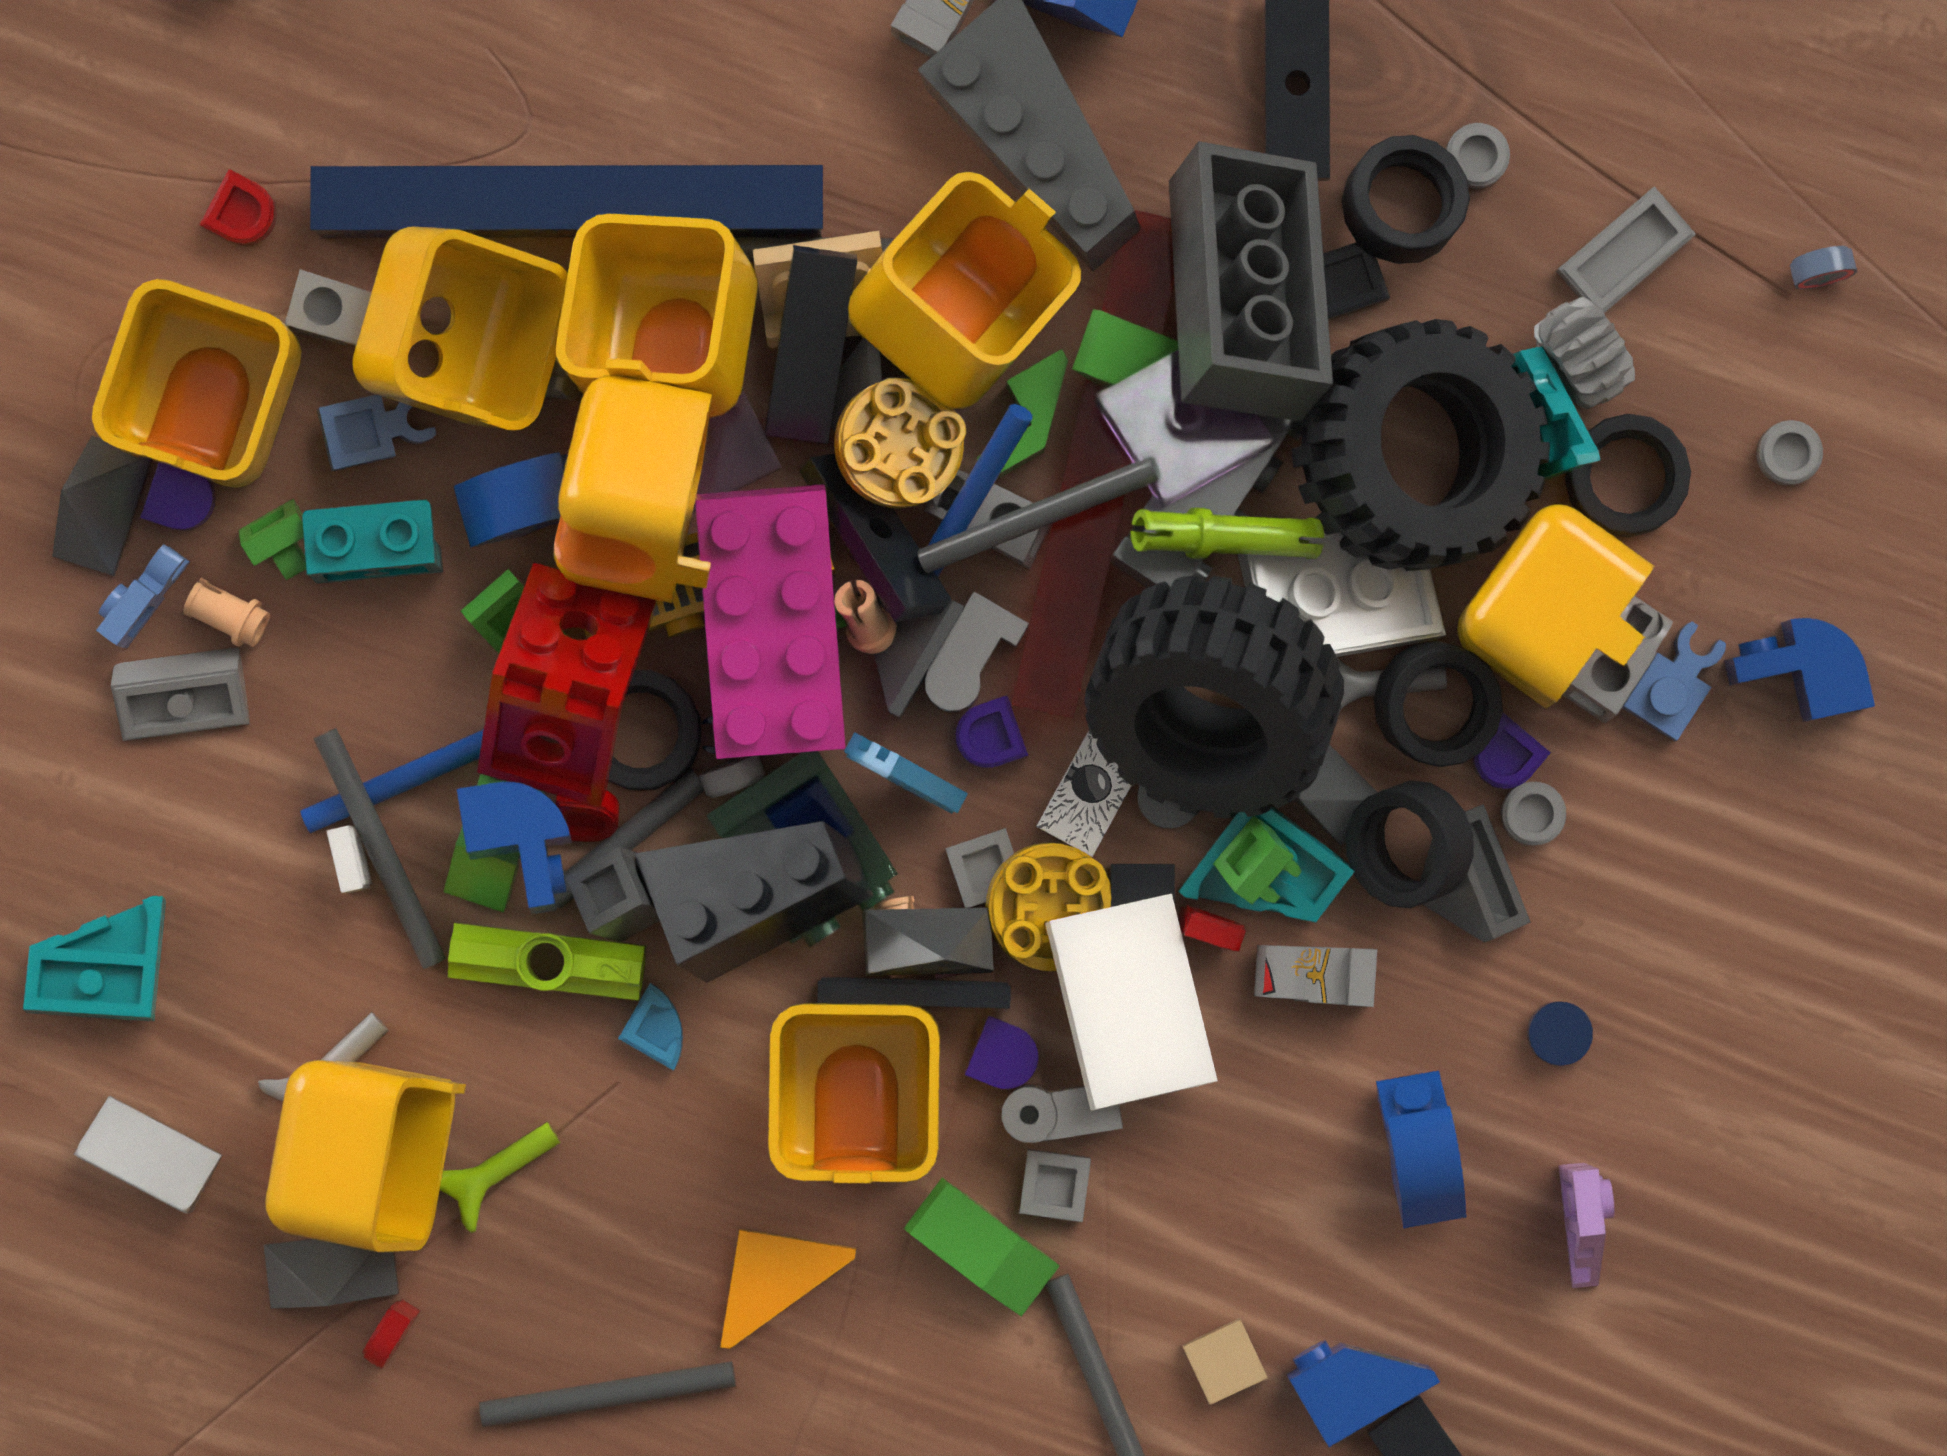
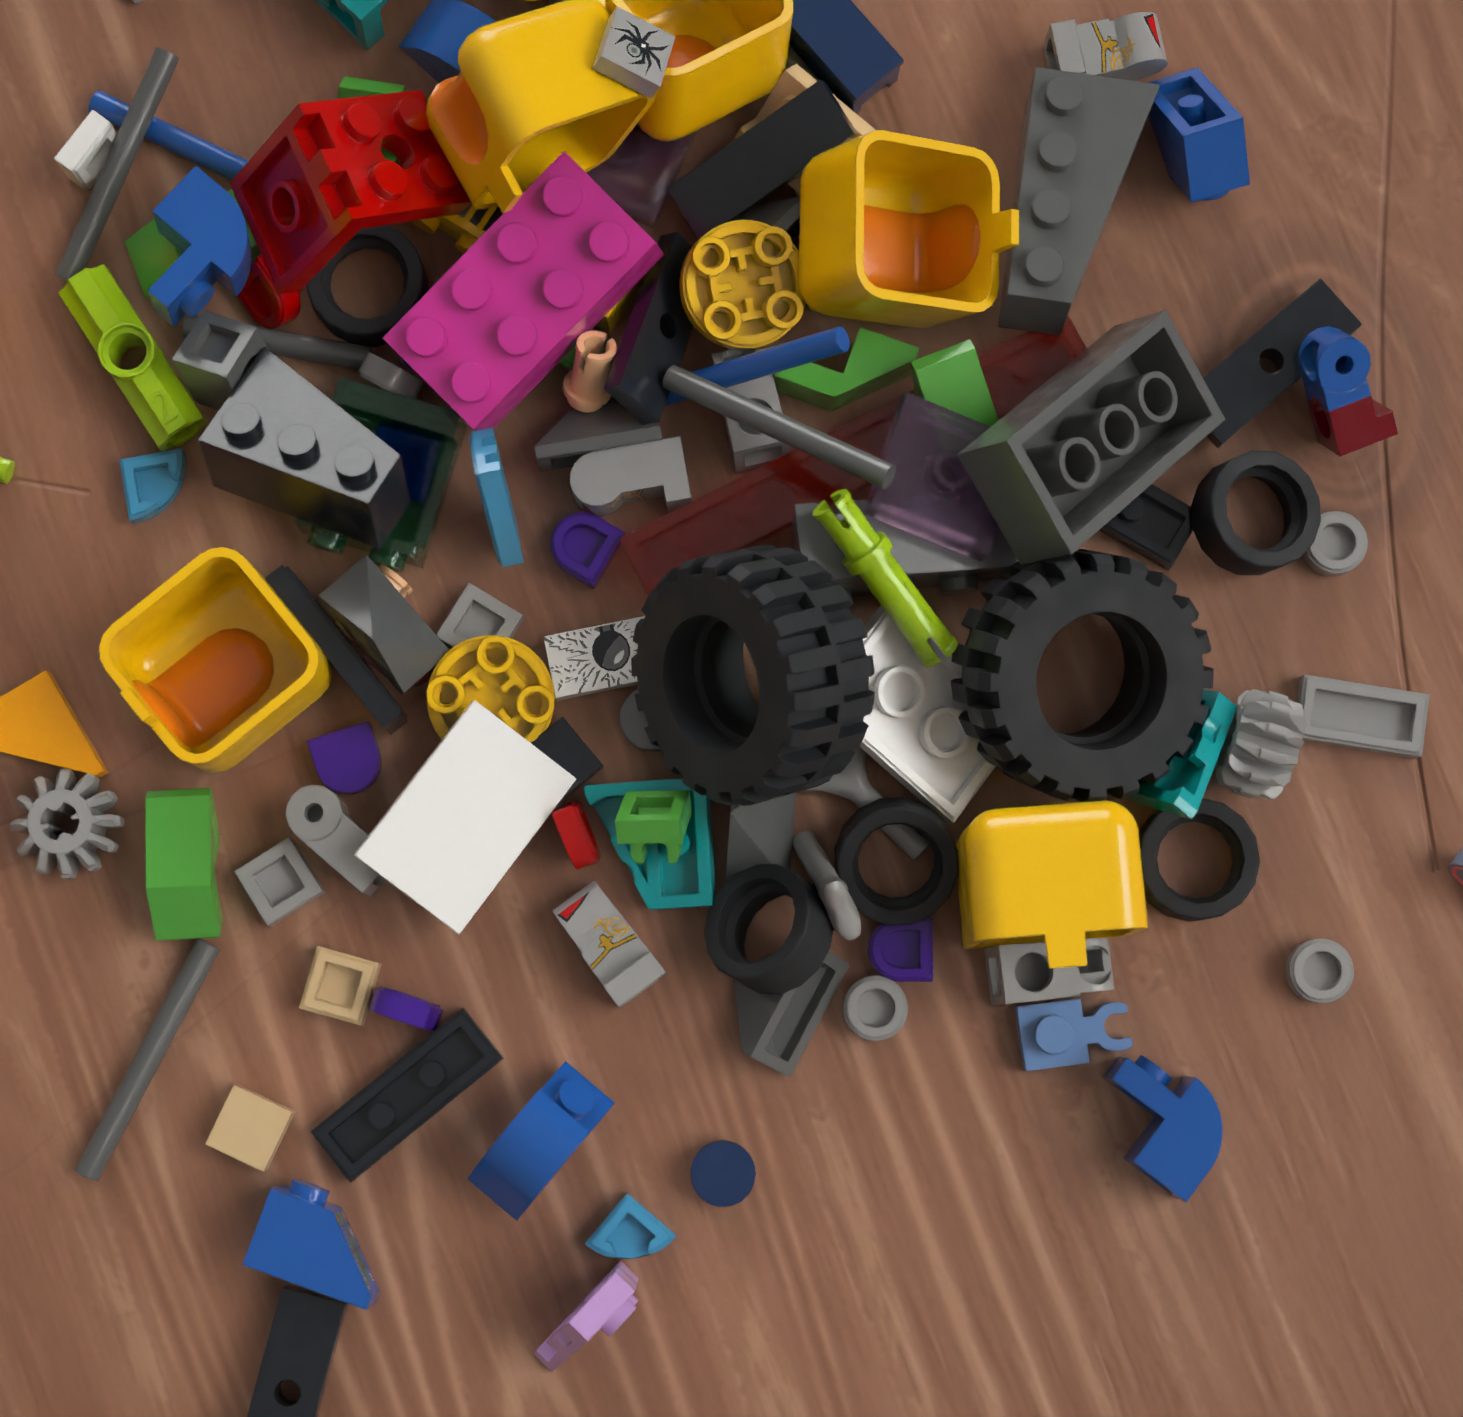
camera: 45 degrees right, 5 degrees down
none -> light grey gear [9,769,125,879]
none -> tan tile [299,946,382,1026]
none -> black tile [311,1008,505,1183]
none -> dark purple tile [369,986,443,1031]
none -> dark azure tile [585,1193,677,1259]
none -> light grey tile [592,6,676,98]
none -> light grey piece [792,831,861,940]
none -> leg [1298,326,1398,457]

